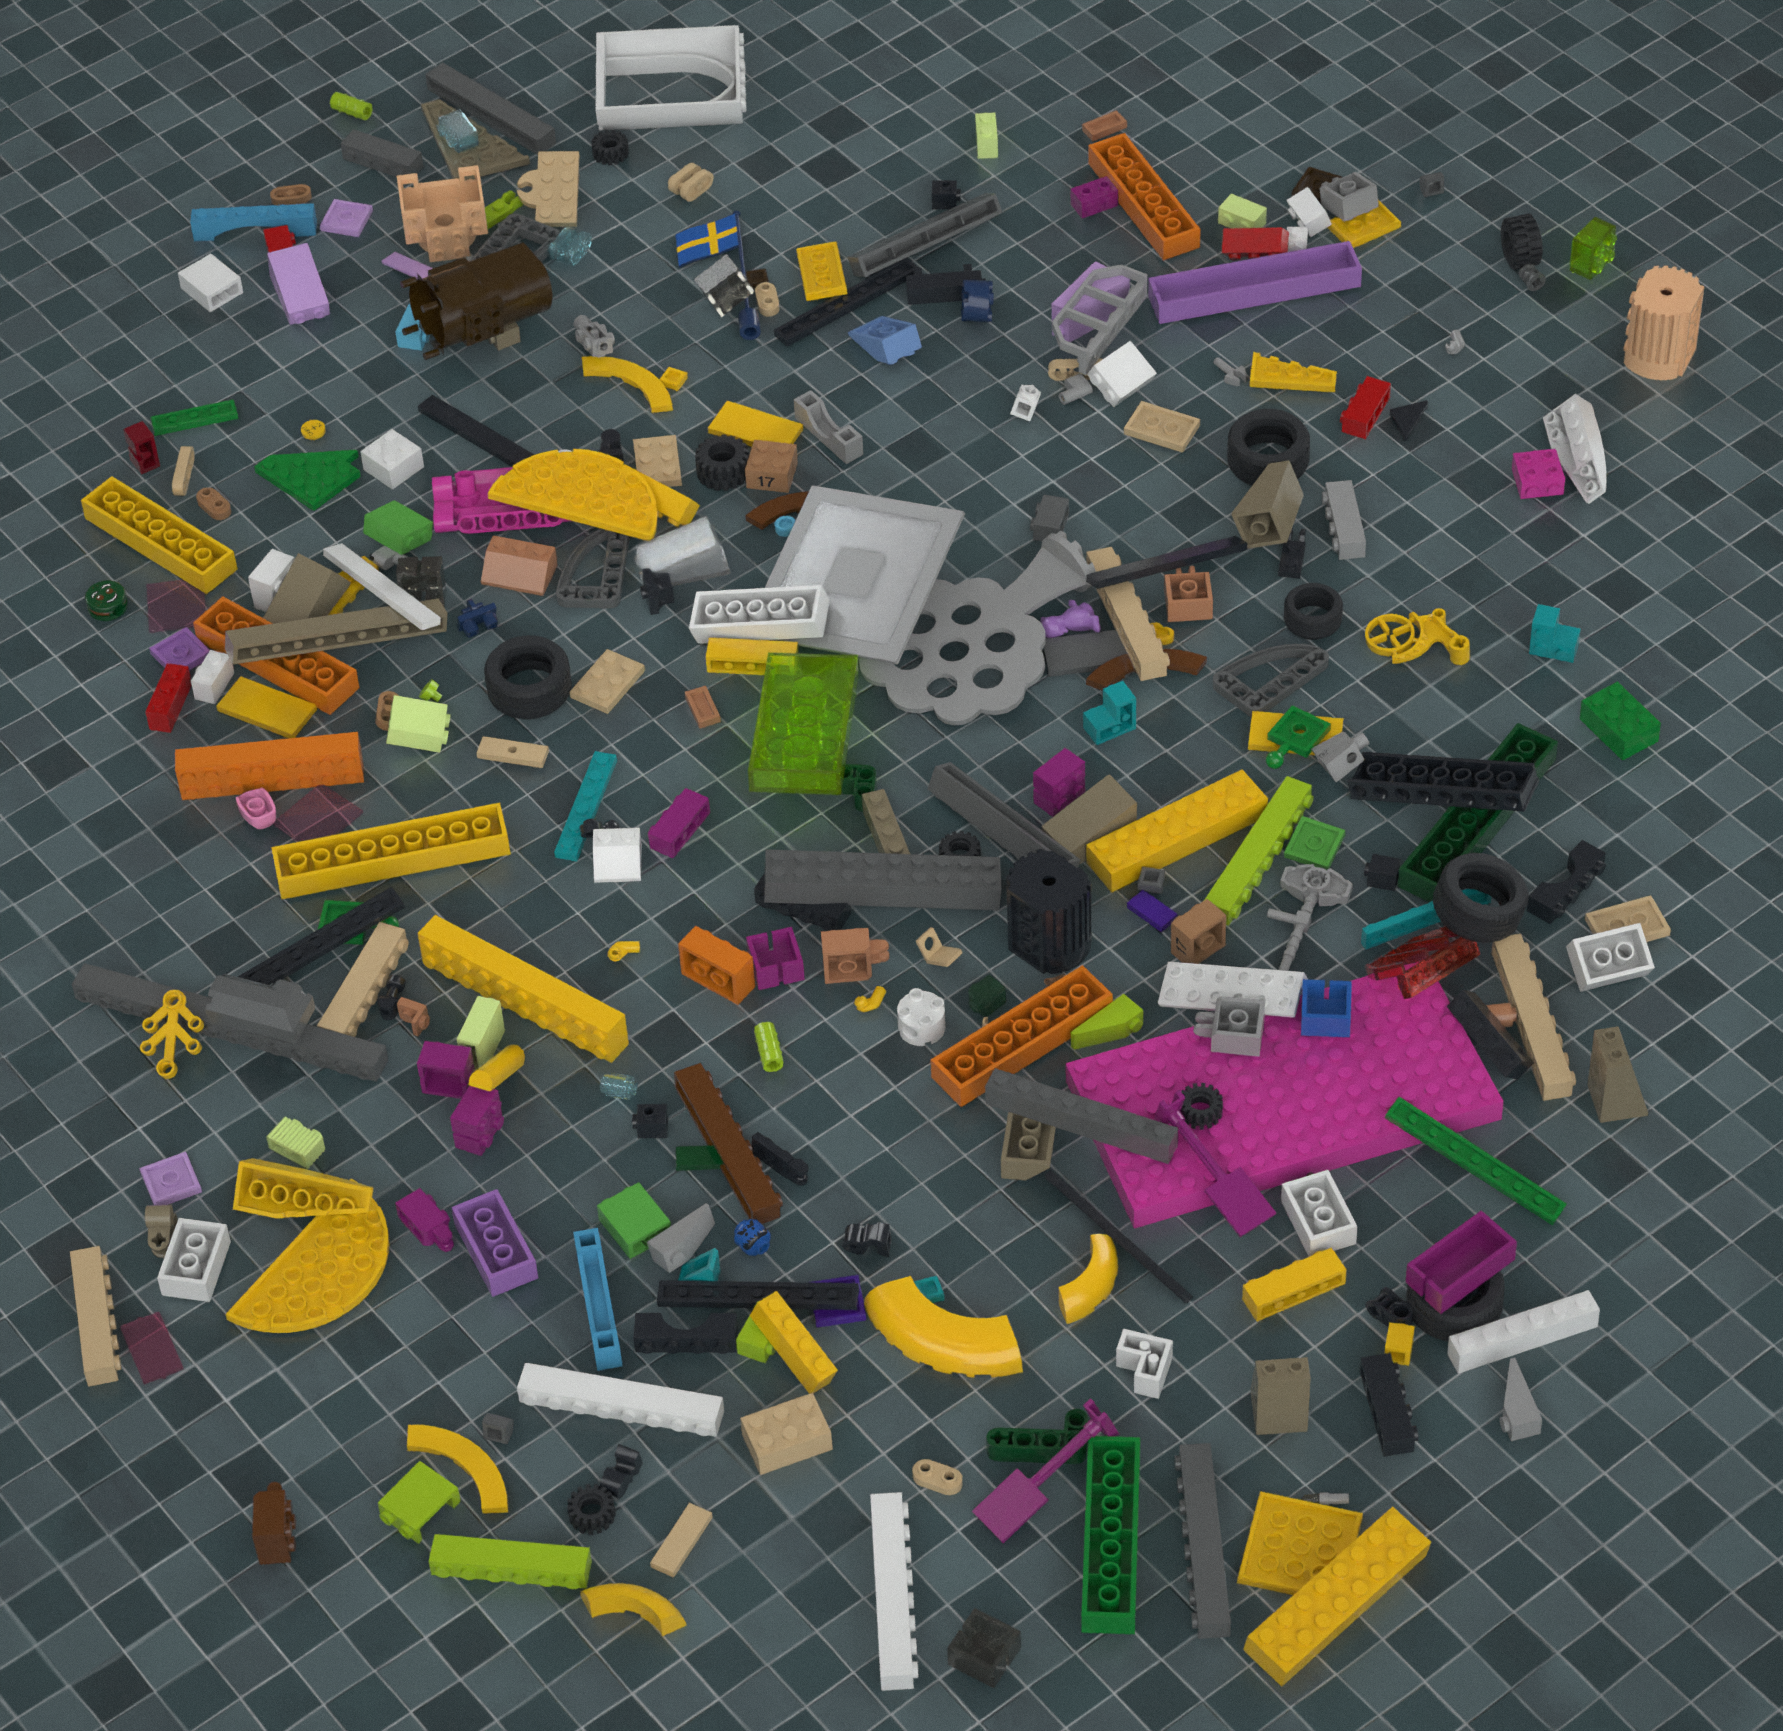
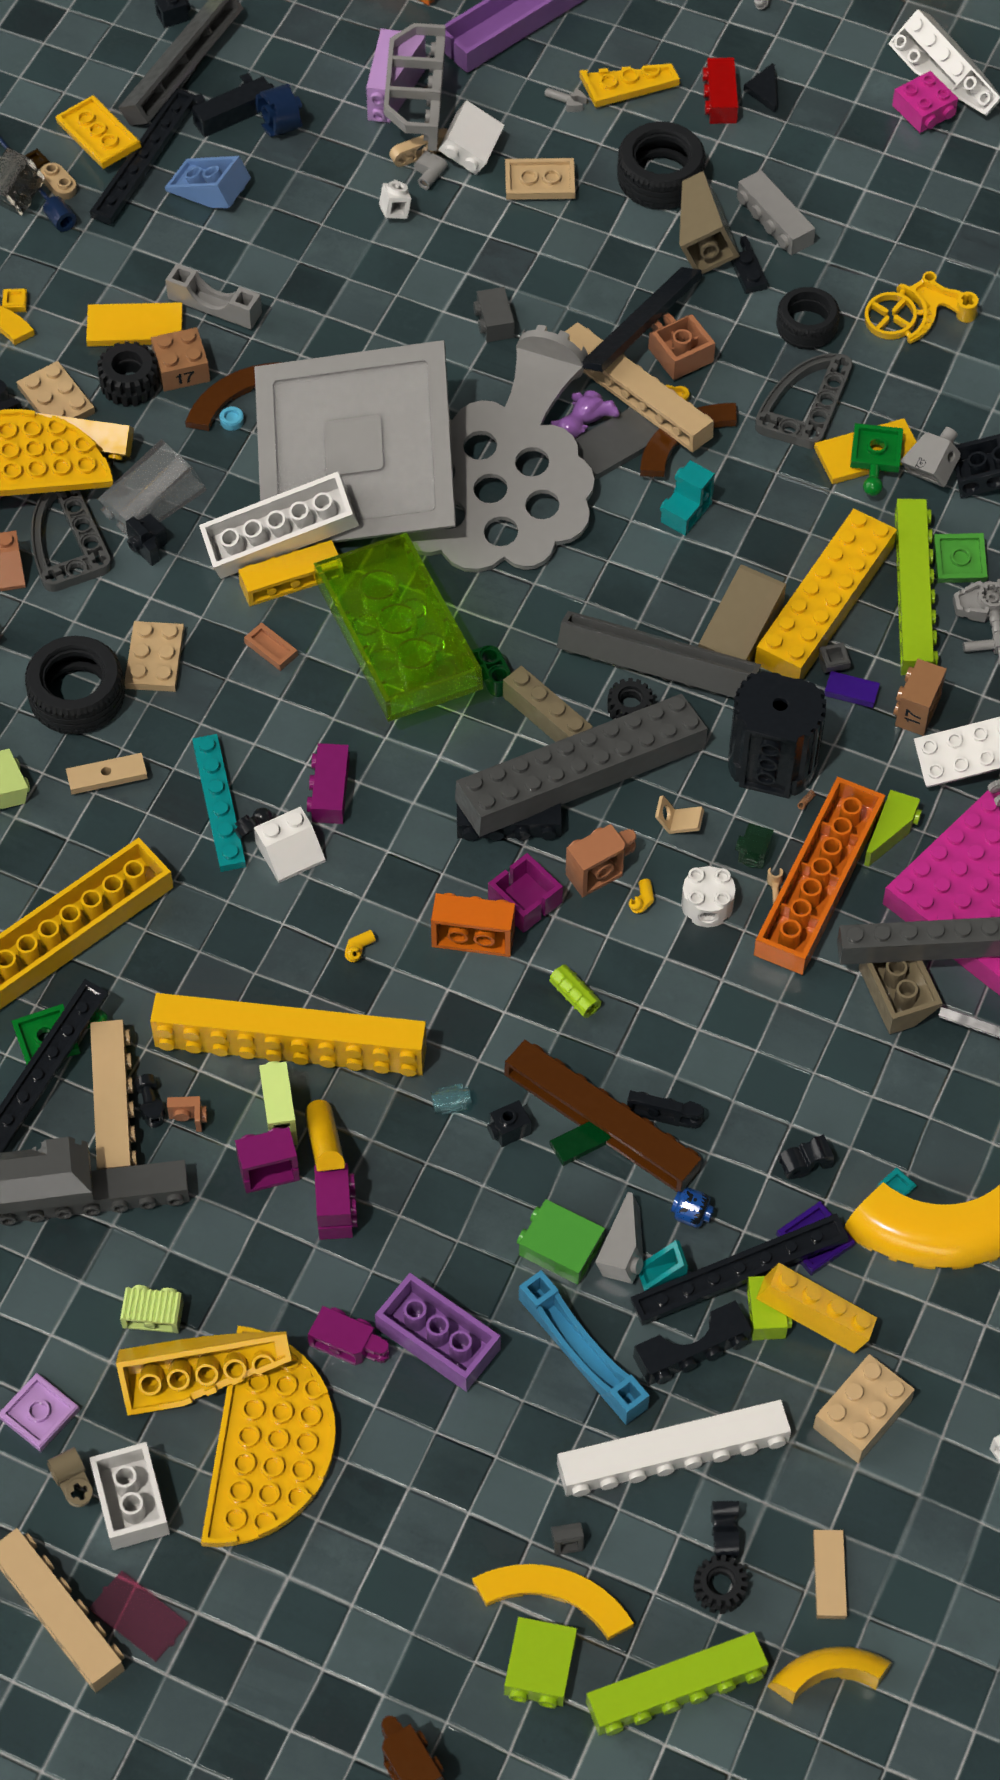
camera: 30 degrees left, 10 degrees up
magenta piece [1033,748,1085,817] -> none

